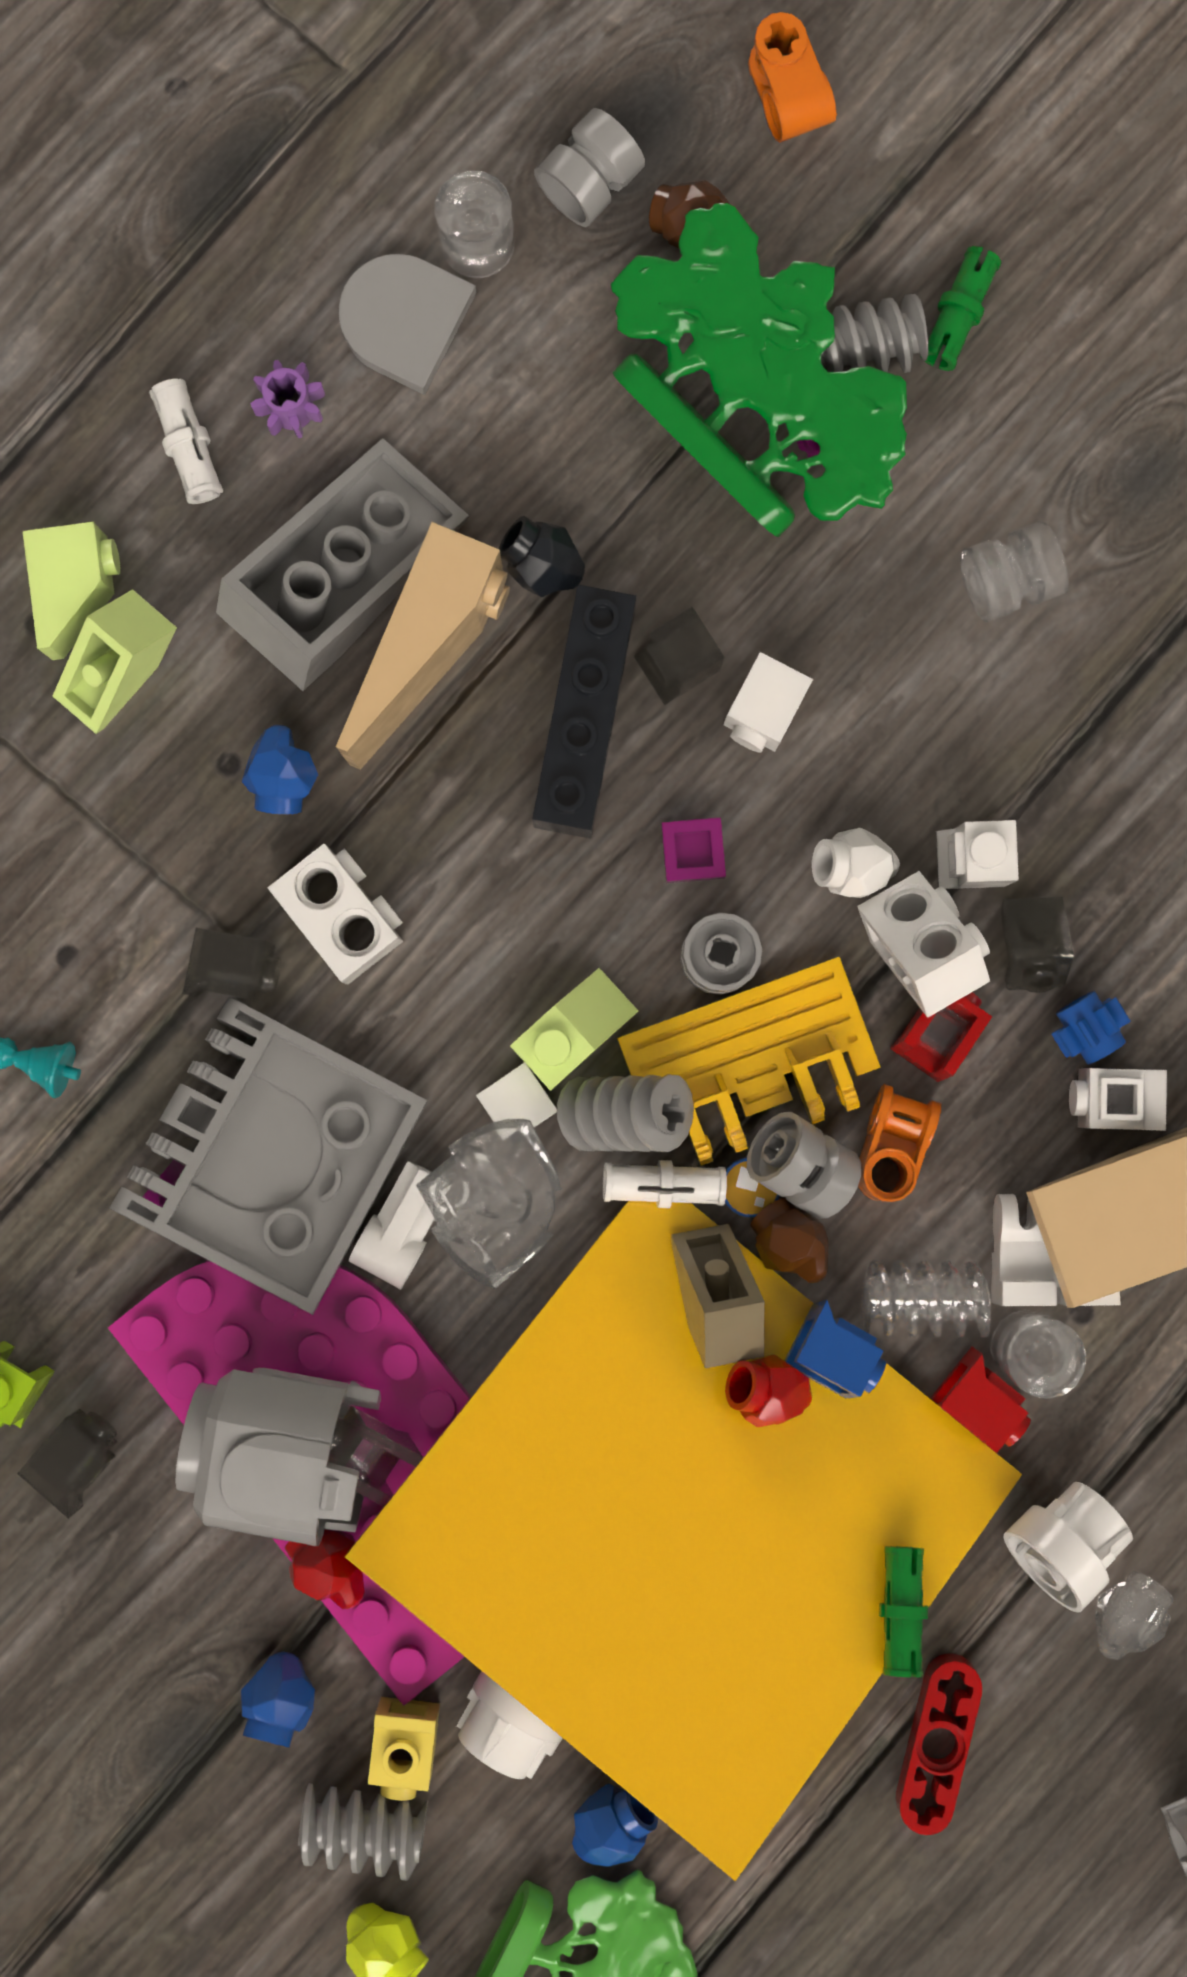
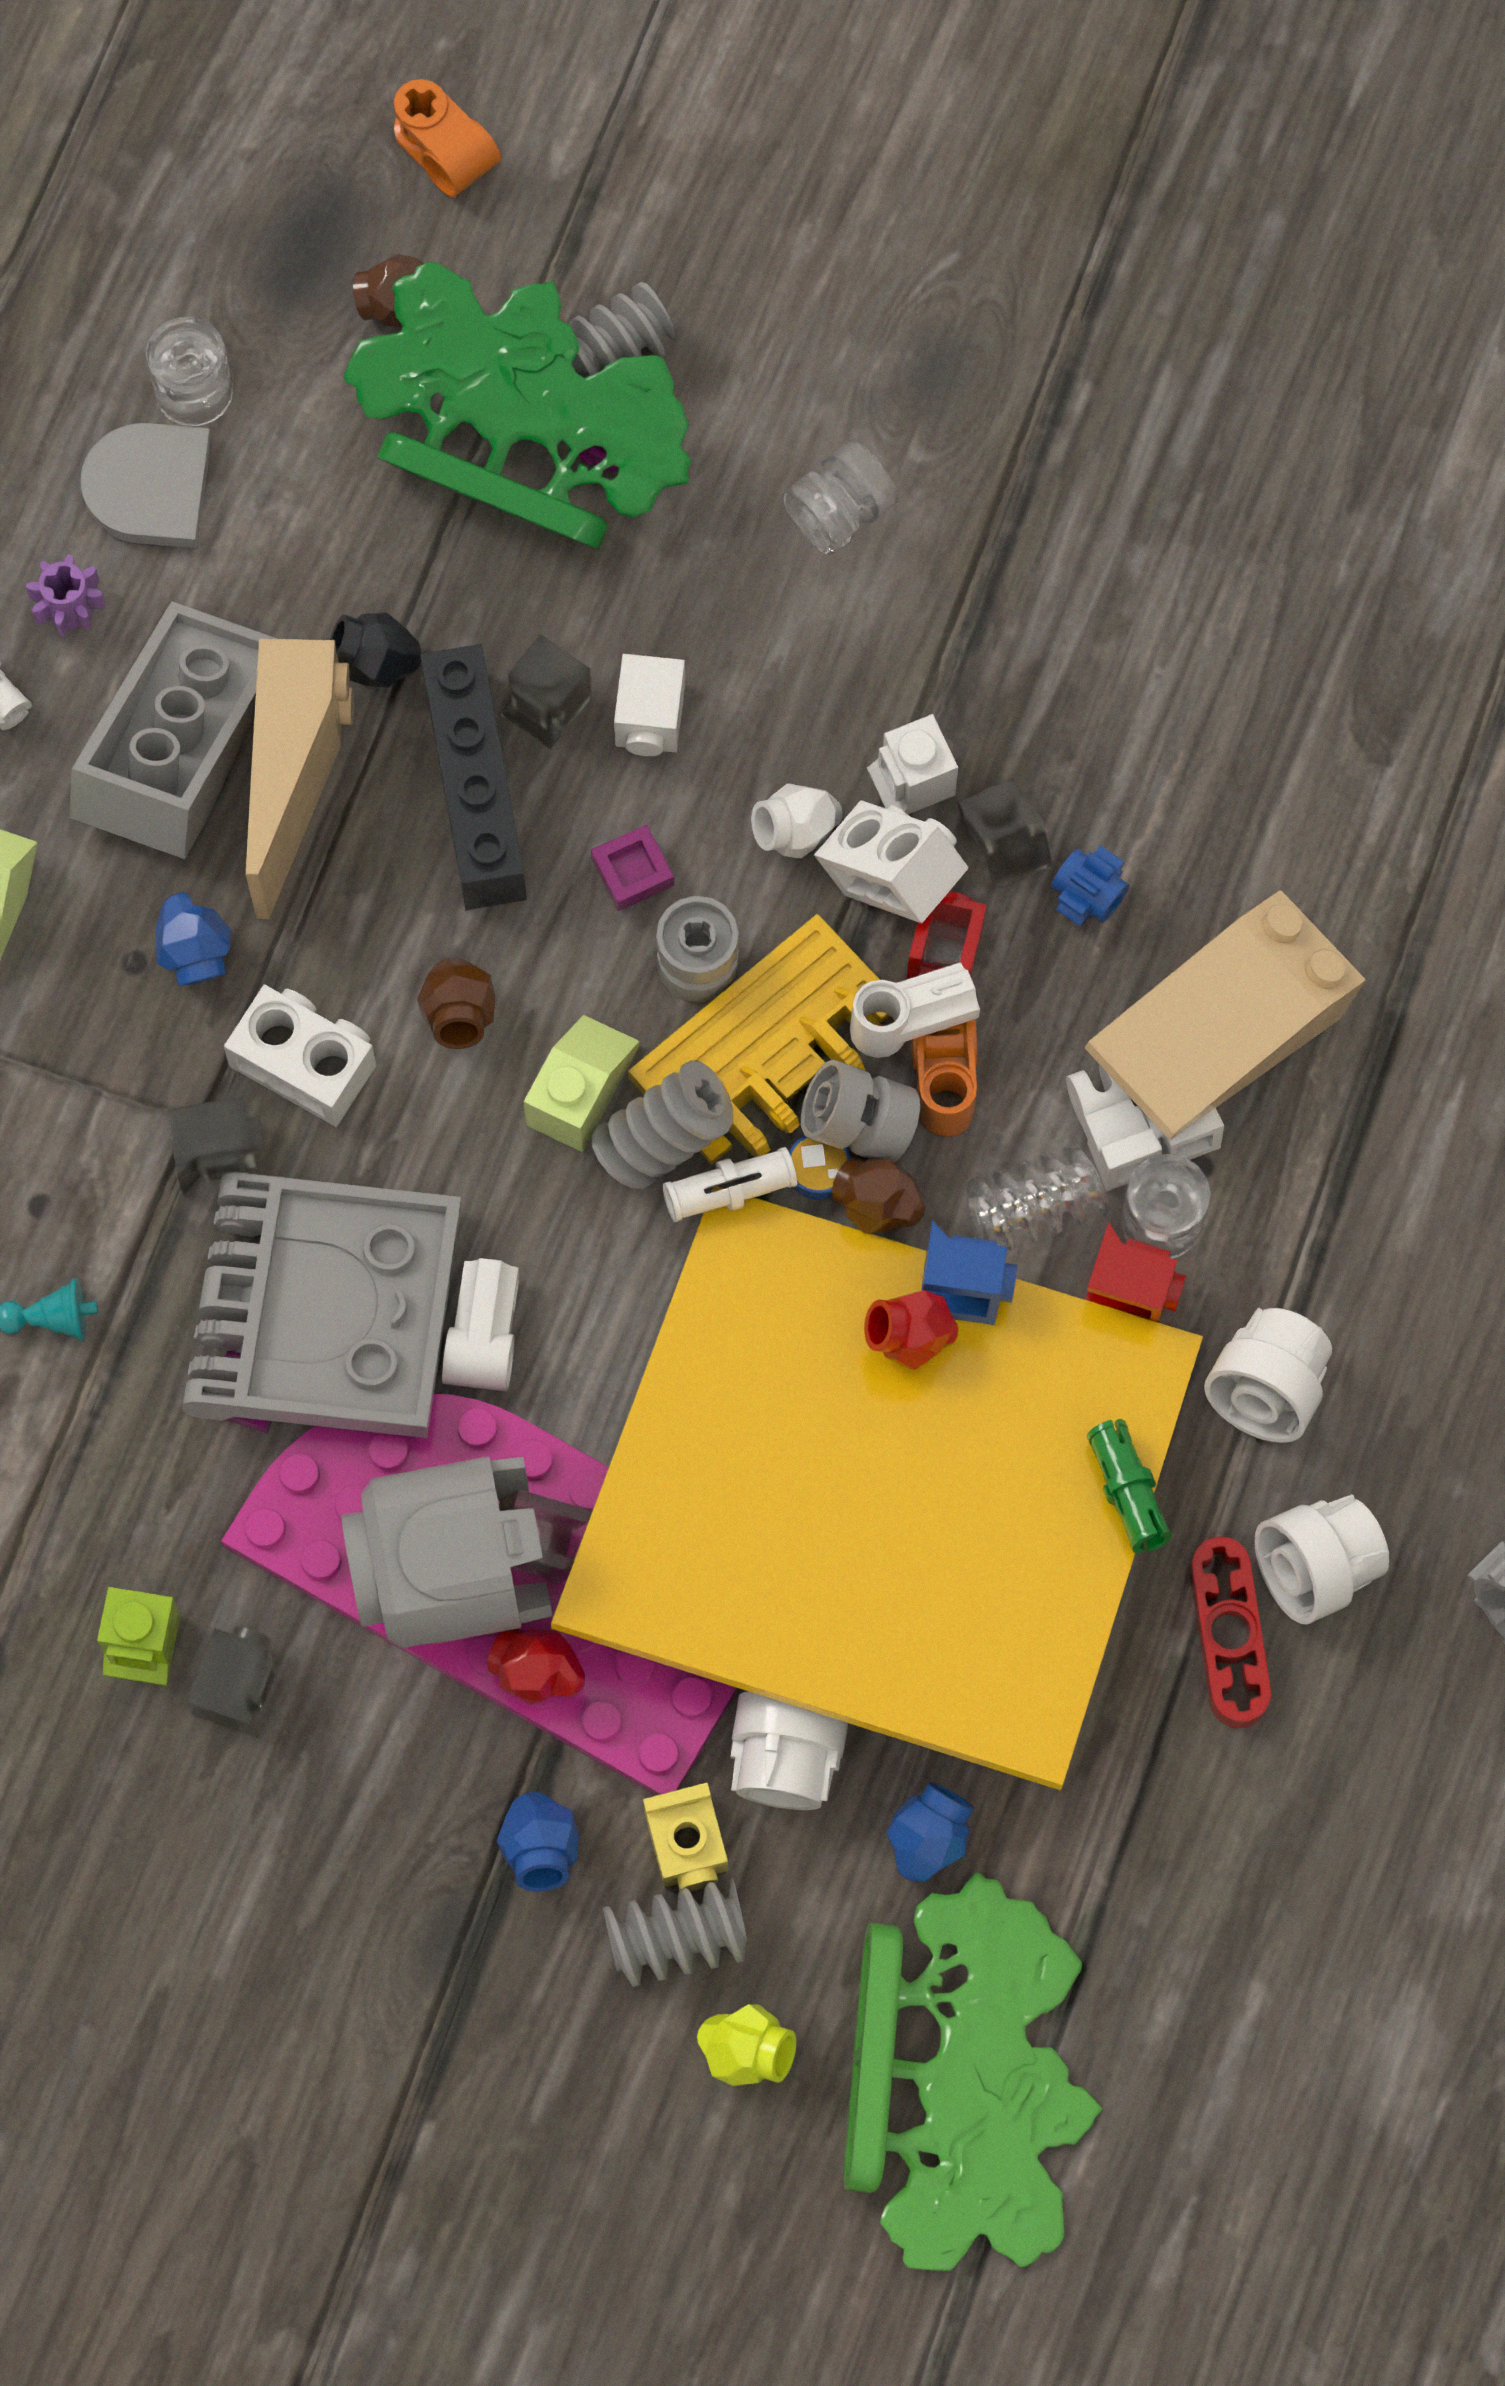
camera: 20 degrees left, 15 degrees down
clear brick [416,1119,562,1289] -> none
white tile [476,1062,557,1144] -> none
light grey wheel [534,108,645,227] -> none
dark tan slope [671,1224,765,1368] -> none
green pin [920,246,1002,371] -> none
white window [1069,1068,1167,1131] -> none
clear rock [1095,1571,1174,1660] -> none
none -> reddish brown rock [417,958,495,1049]
none -> white piece [850,962,980,1058]
none -> white piece [1255,1494,1389,1624]

